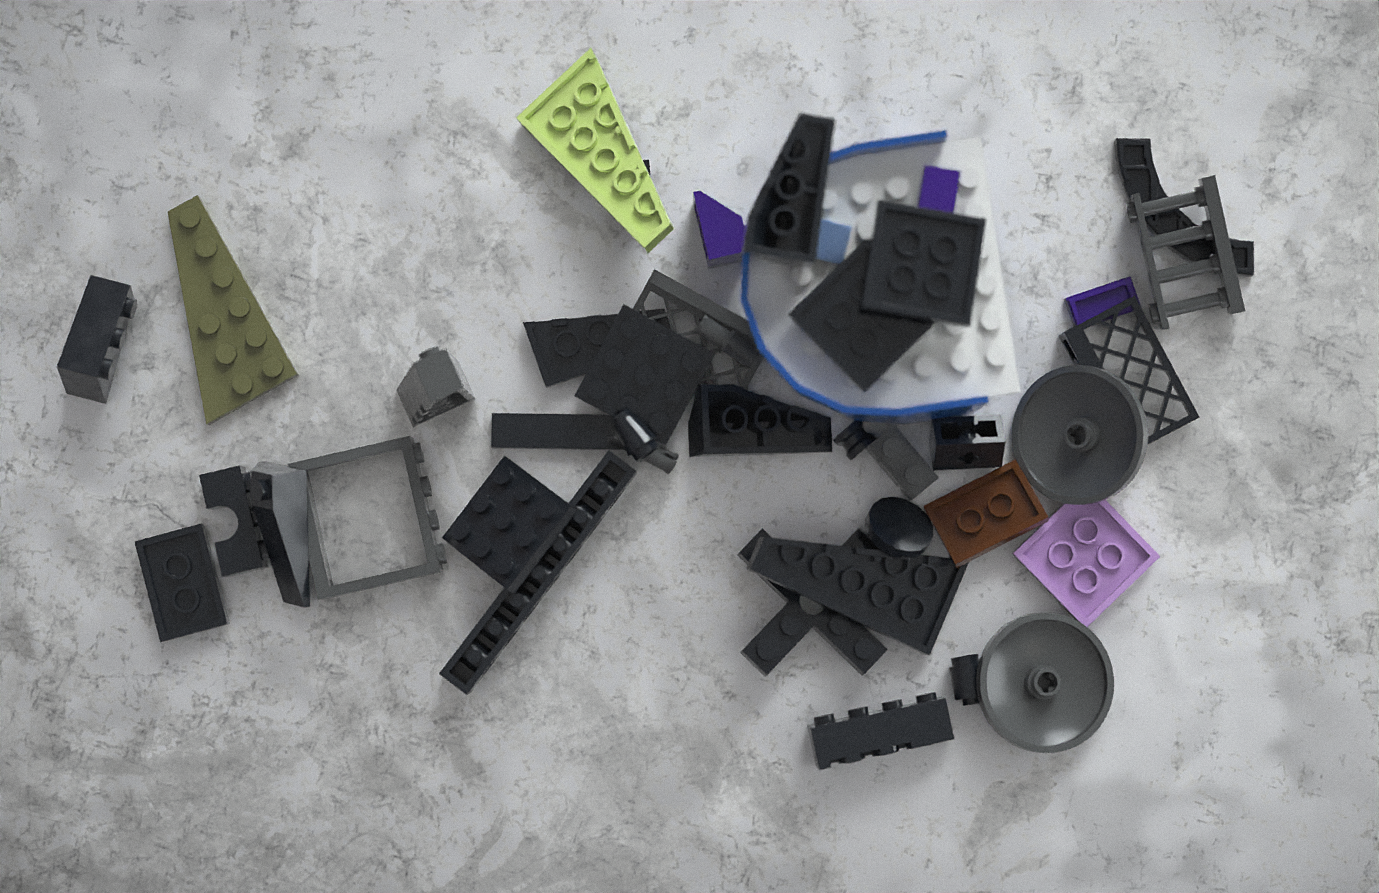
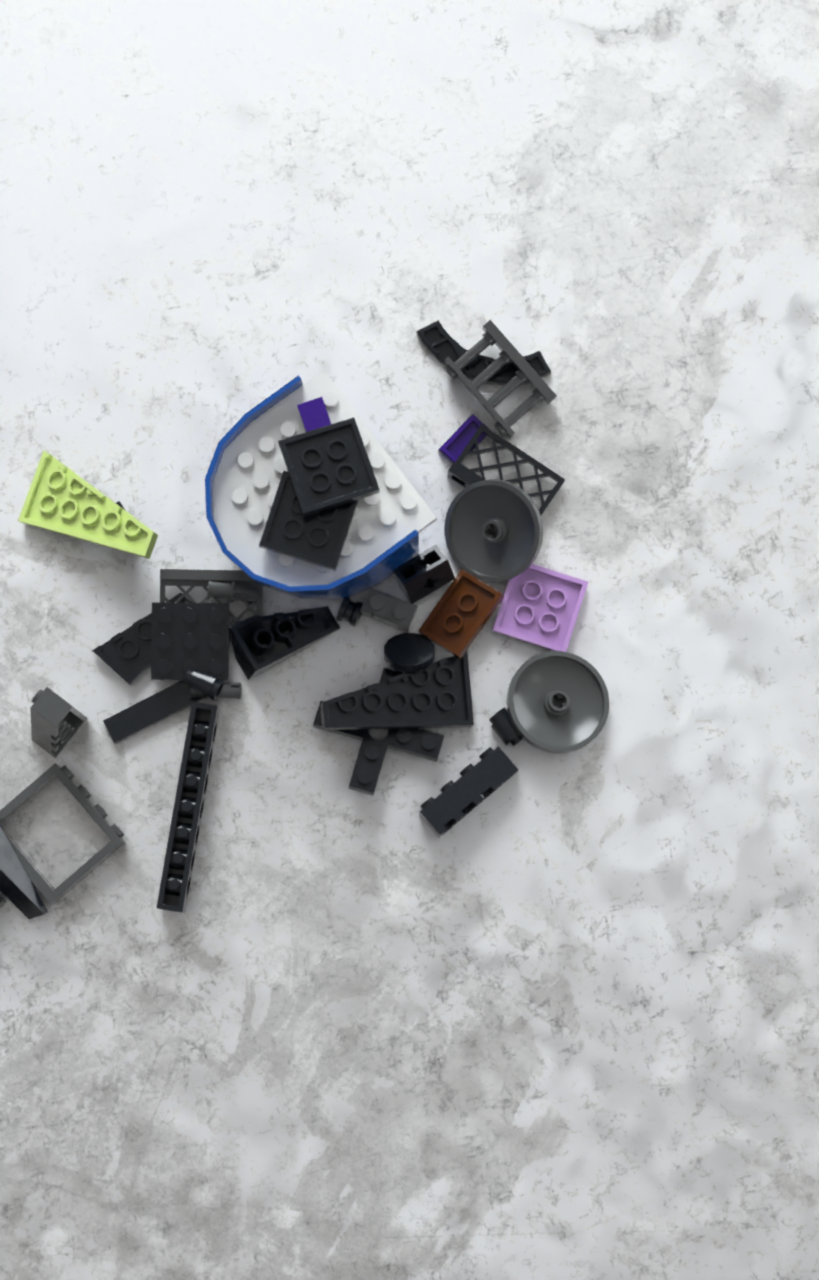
camera: 30 degrees left, 5 degrees down
black plate [442,455,578,594] -> none
dark purple slope [693,191,746,269] -> none
black wedge [742,113,836,268] -> none
light blue slope [816,219,852,265] -> none

